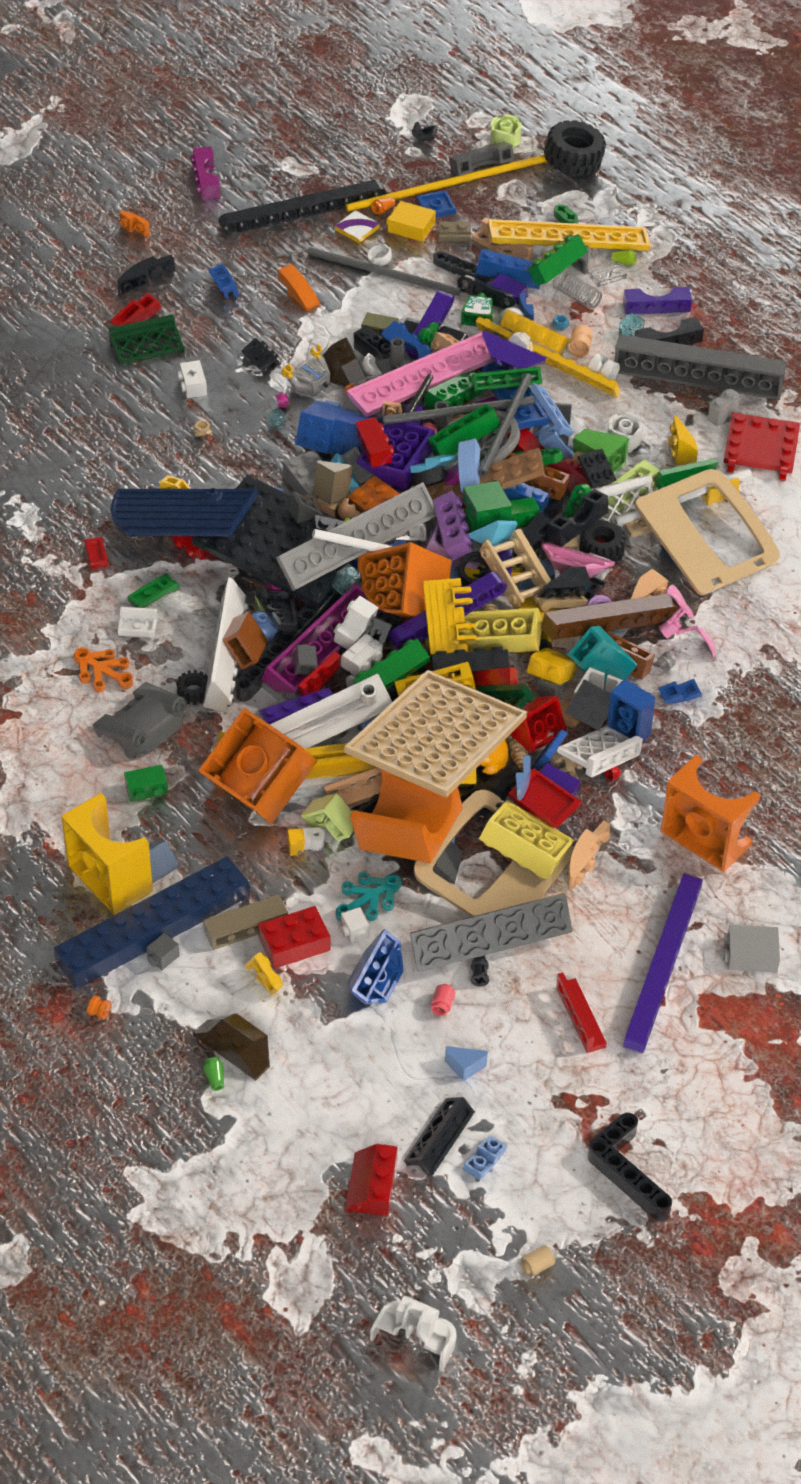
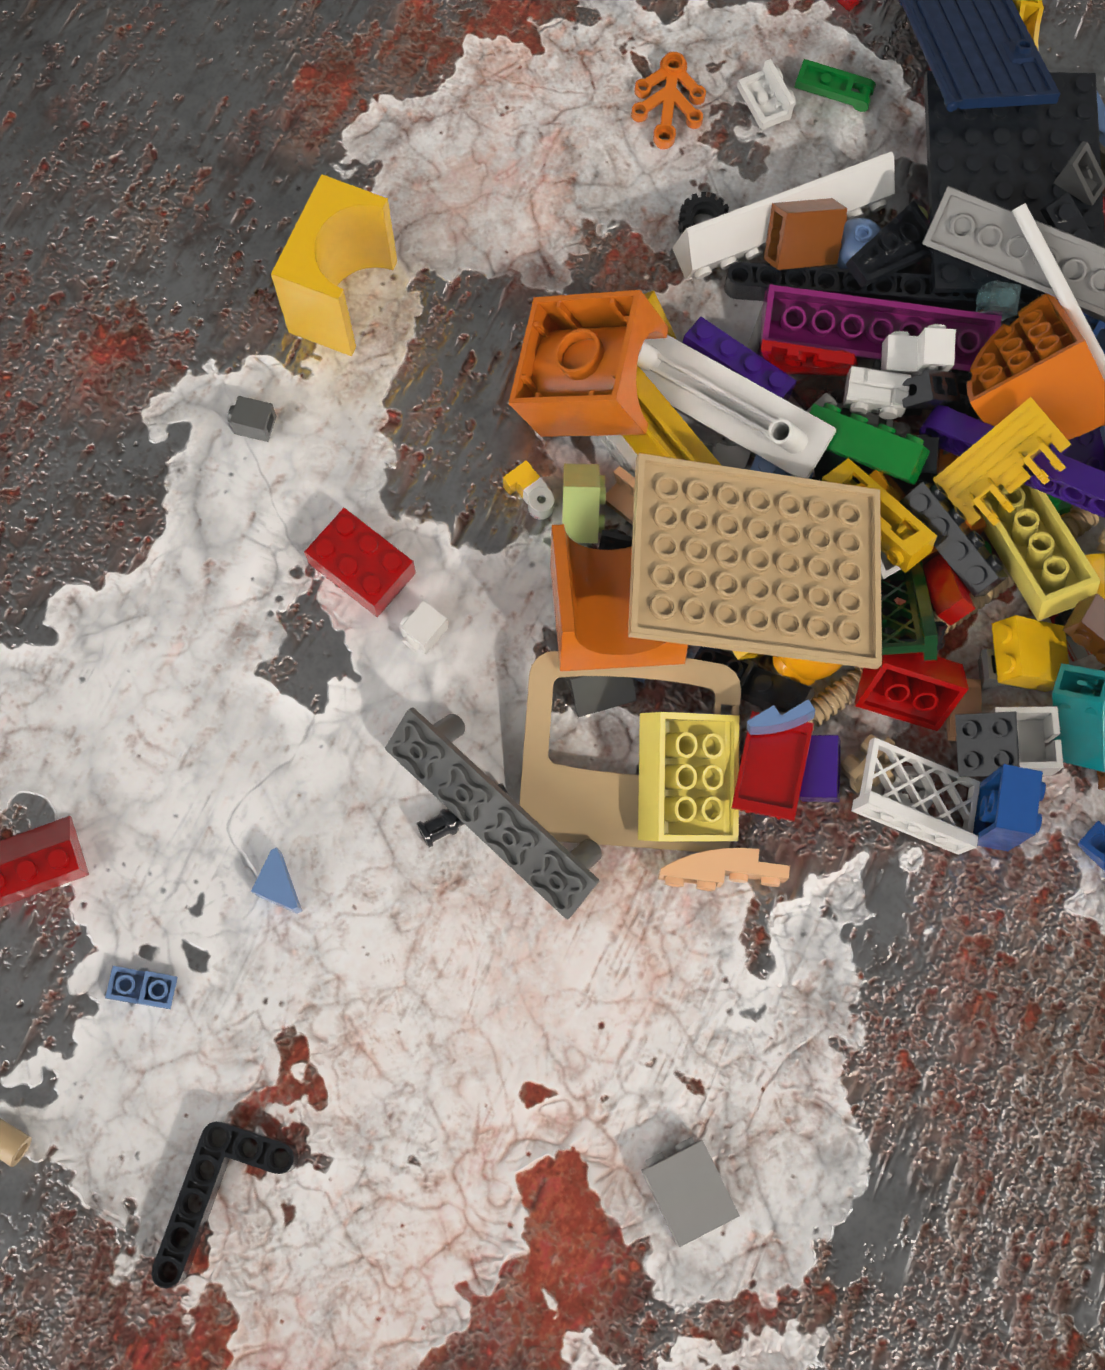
camera: 60 degrees right, 25 degrees up
dark blue brick [54,856,250,990] -> none
orange wheel [87,995,111,1020] -> none
dark grey piece [92,682,186,759] -> none
green brick [124,765,168,802] -> none
sand blue slope [149,840,179,884] -> none
dark brown wedge [193,1013,270,1081] -> none
dark tan brick [203,895,288,950] -> none
bright green cone [203,1057,224,1091] -> none
yellow wing [244,952,283,995] -> none
dark grey brick [293,644,317,675] -> none
teal plant [336,872,402,922] -> none
blue wedge [347,929,404,1004] -> none
black fence [404,1097,475,1176] -> none
coral brick [430,984,456,1016] -> none
blue tile [531,729,568,771] -> none
red fence [556,972,607,1053] -> none
red hinge [604,766,621,782] -> none
dark purple beam [623,873,703,1053] -> none
orange piece [660,754,761,873] -> none

